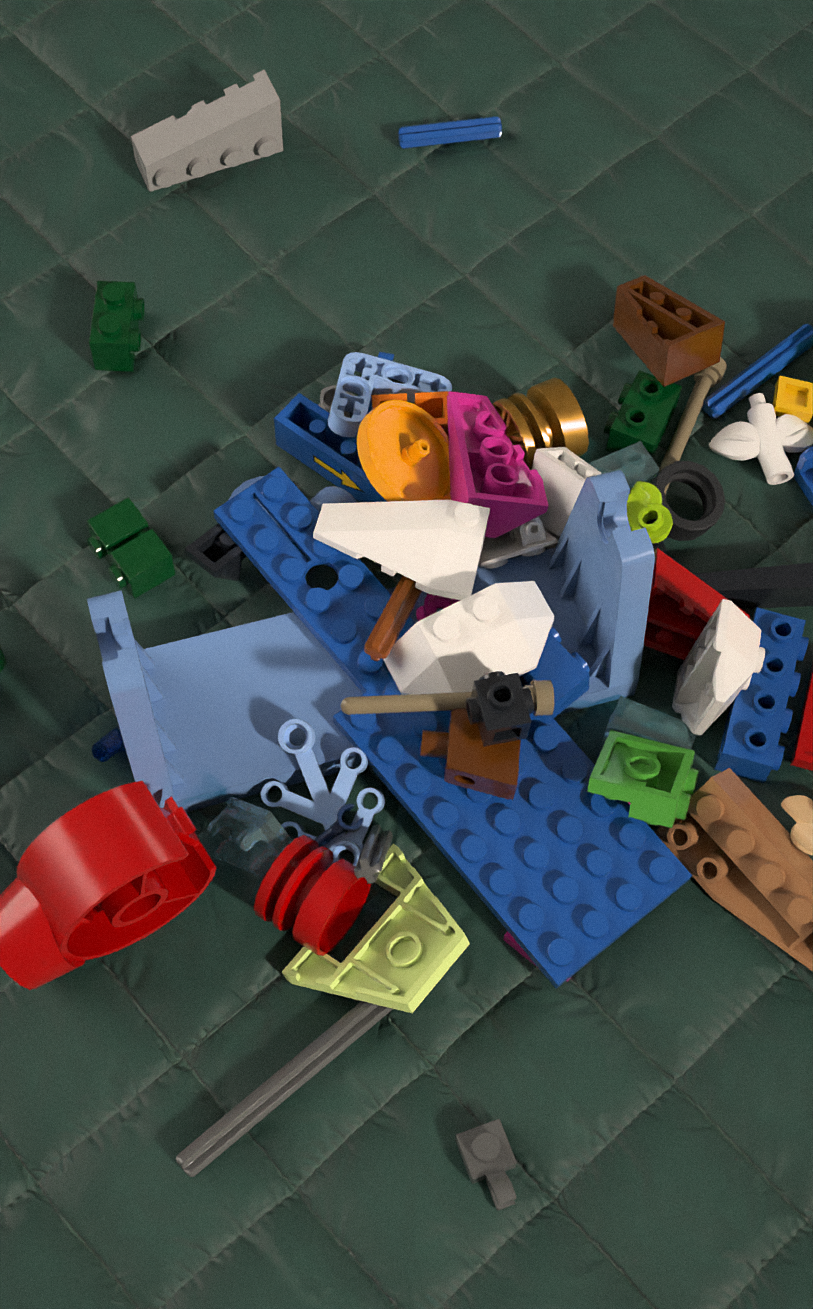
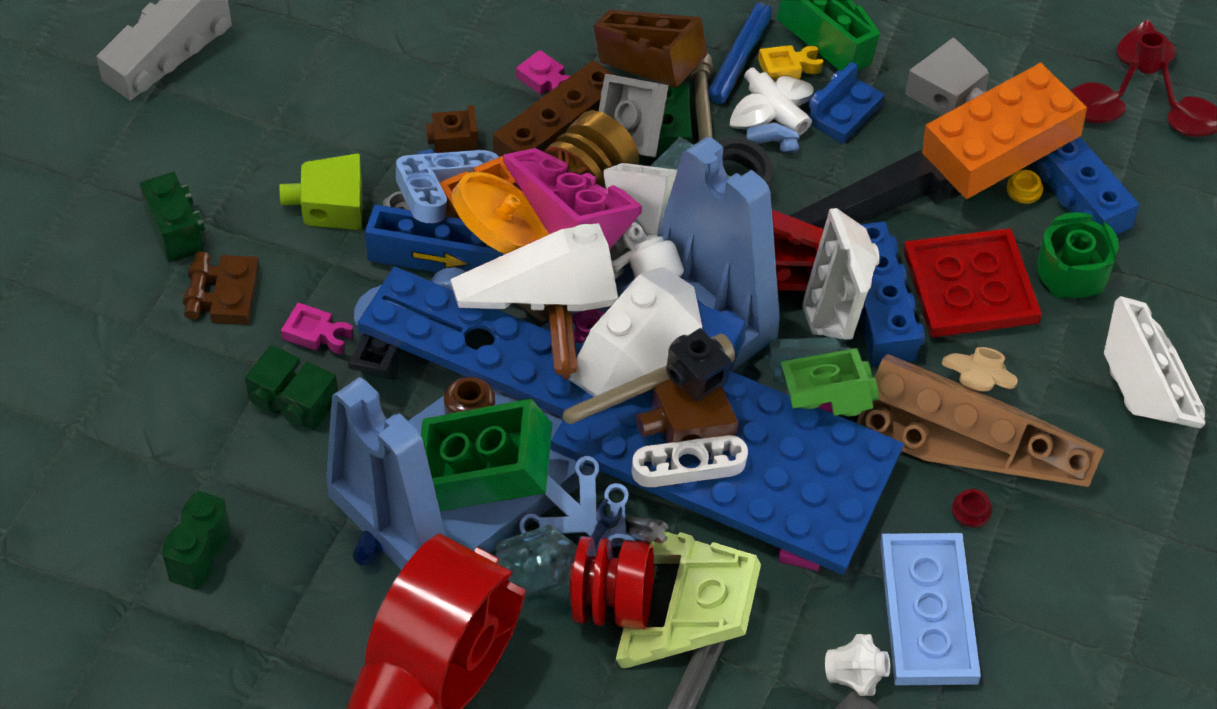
camera: 25 degrees left, 10 degrees down
none -> reddish brown plate [183,252,260,325]
none -> lime torso [279,154,362,230]
none -> dark pink plate [281,303,354,354]
none -> green brick [421,399,552,511]
none -> reddish brown brick [426,105,478,153]
none -> reddish brown head [444,377,496,415]
none -> reddish brown brick [493,60,614,157]
none -> dark pink plate [516,50,571,95]
none -> light grey plate [599,74,669,157]
none -> white head [629,236,684,278]
none -> white beam [631,435,748,487]
none -> medium blue arm [747,123,800,154]
none -> white rock [825,634,890,696]
none -> light blue plate [880,533,981,685]
none -> dark red plate [952,489,992,528]

